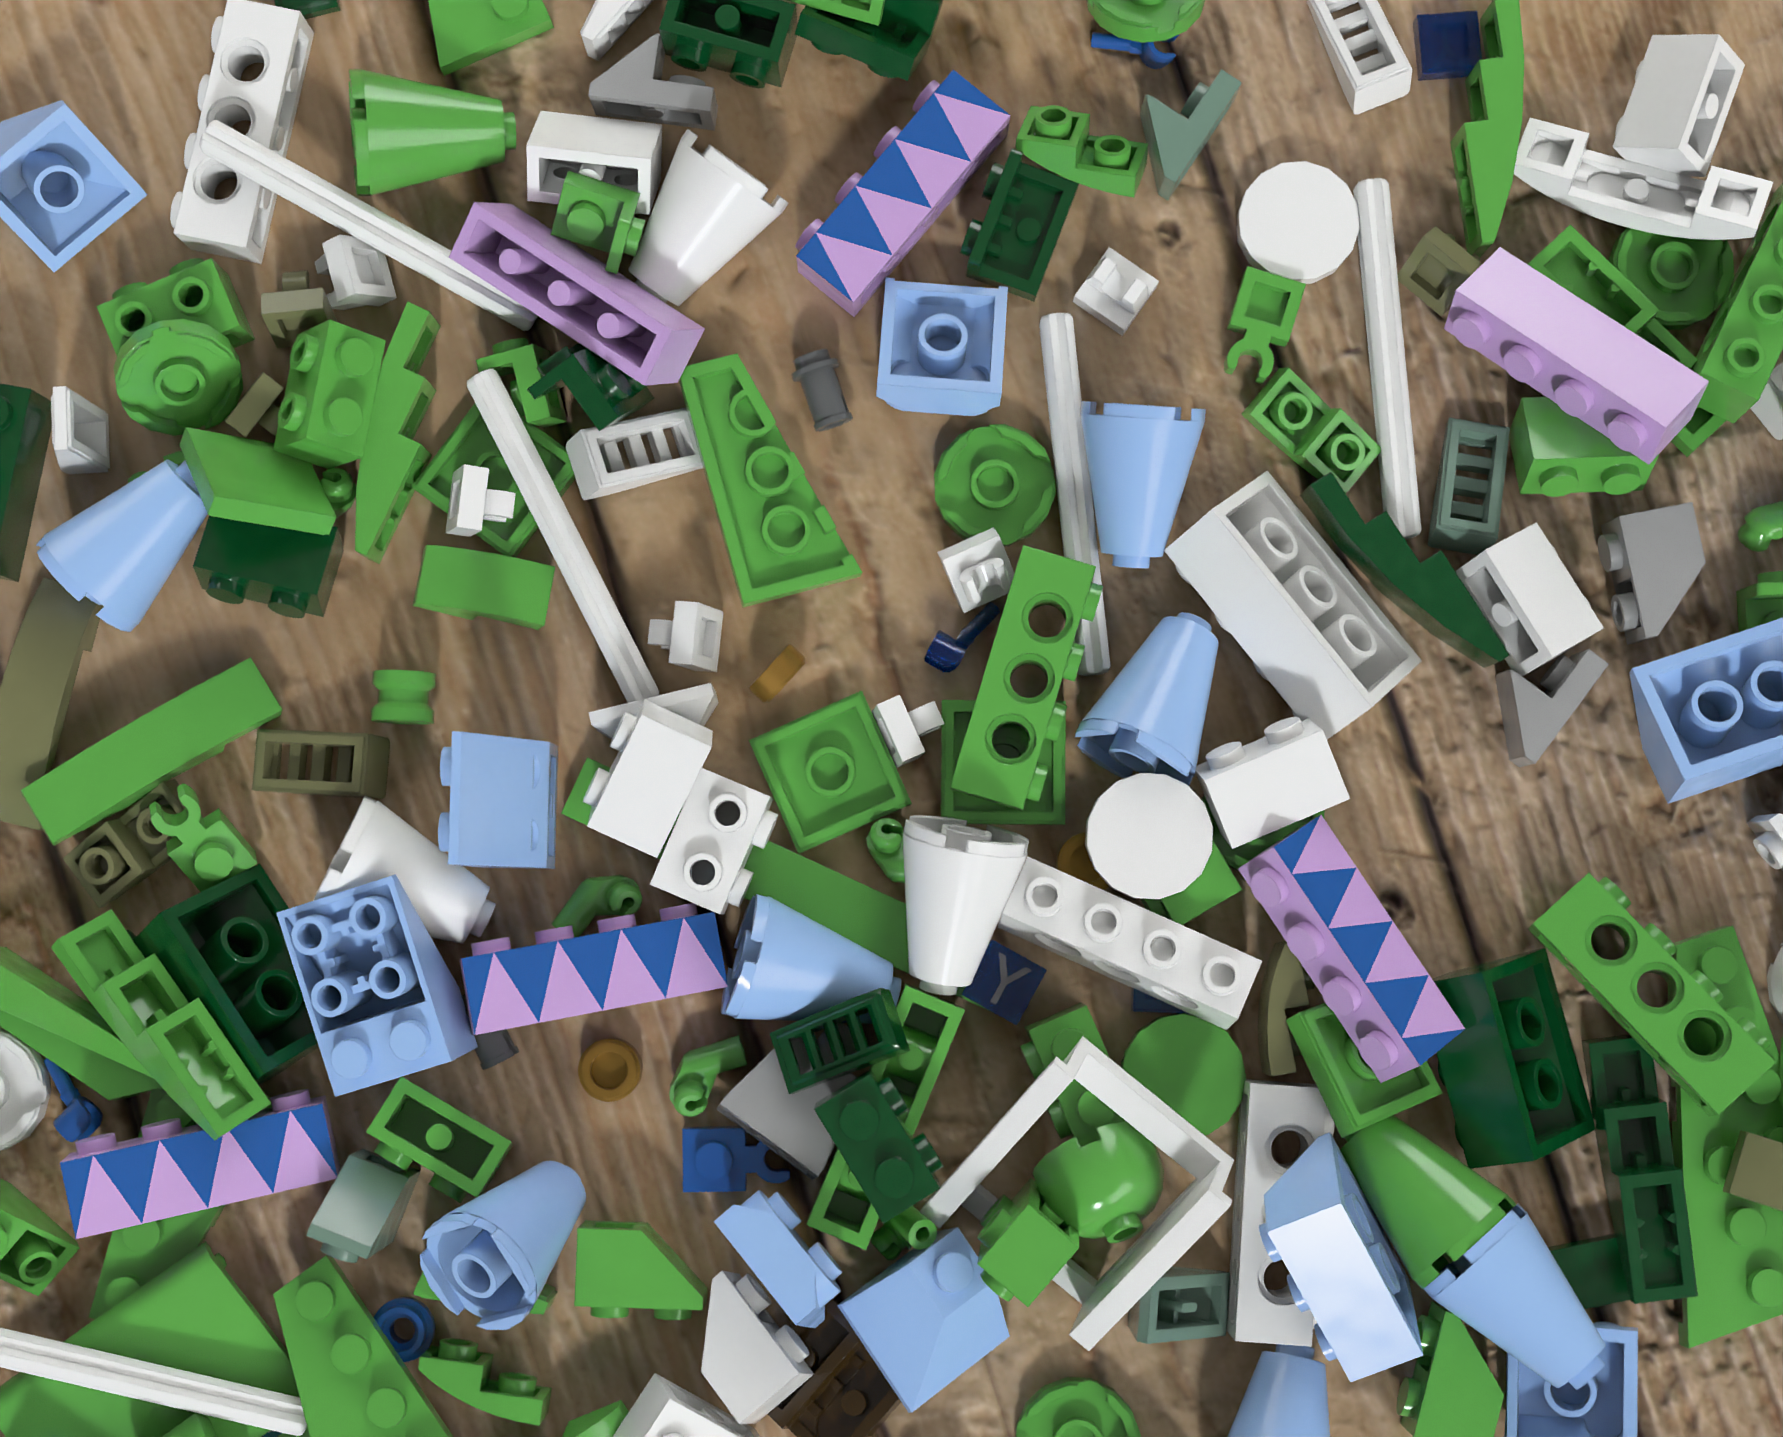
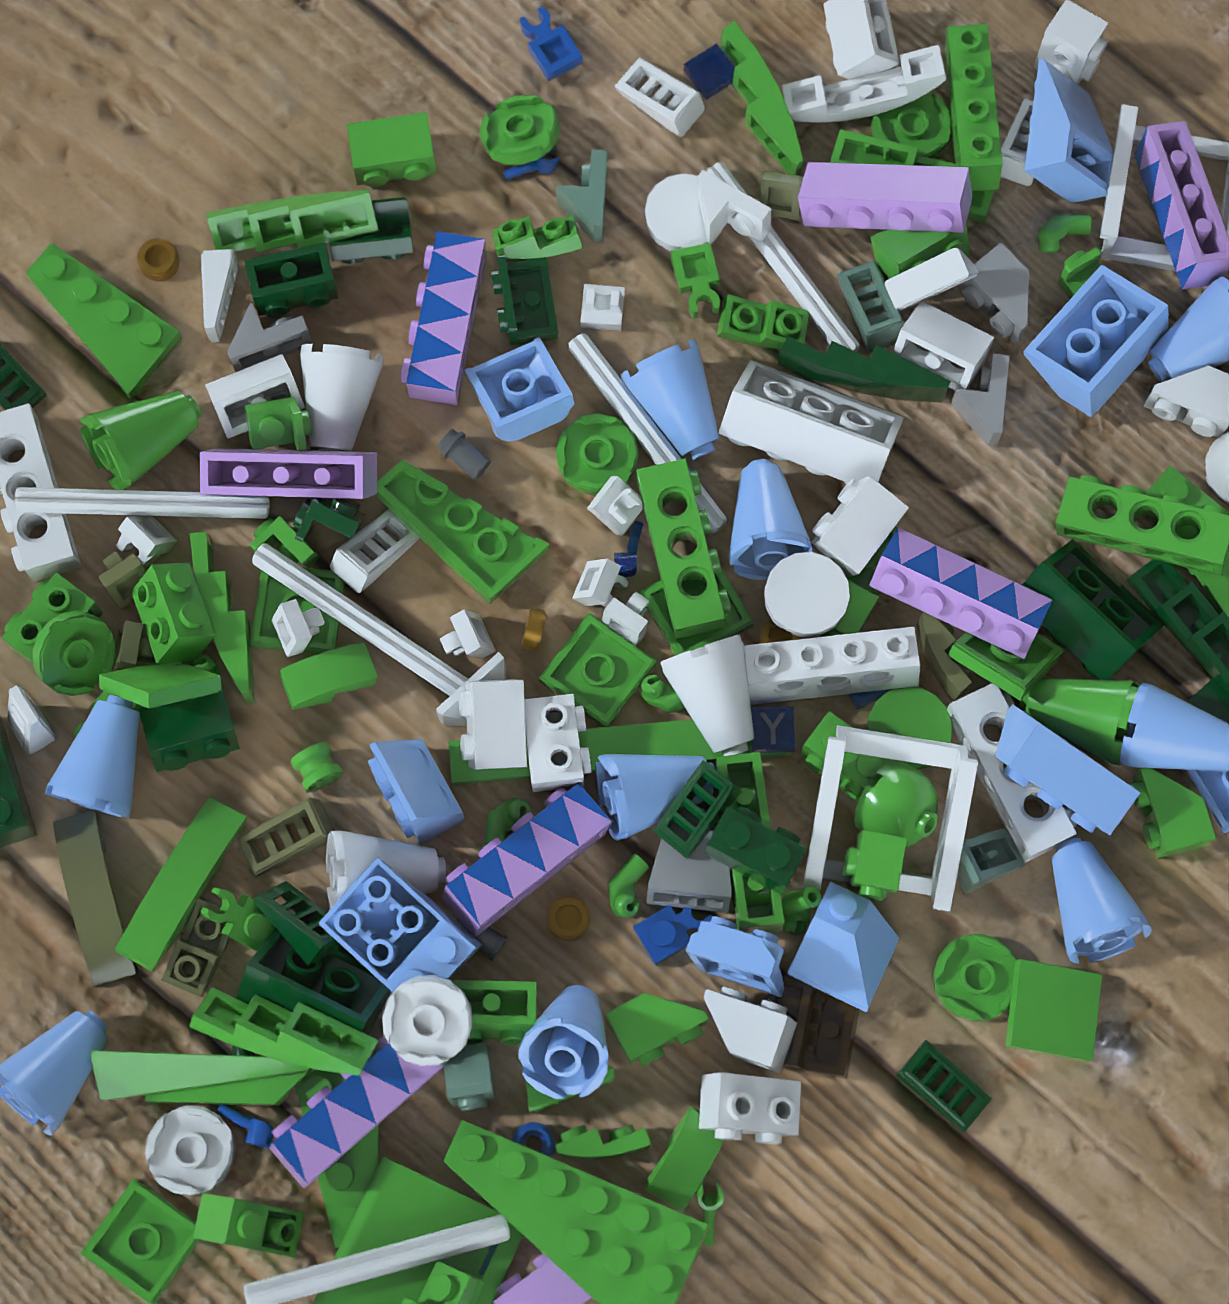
camera: 30 degrees left, 10 degrees down
none -> dark green slope [253,881,341,965]
none -> white tile [382,975,473,1066]
none -> white tile [572,559,629,607]
none -> white slope [698,170,771,244]
none -> white slope [885,248,979,310]

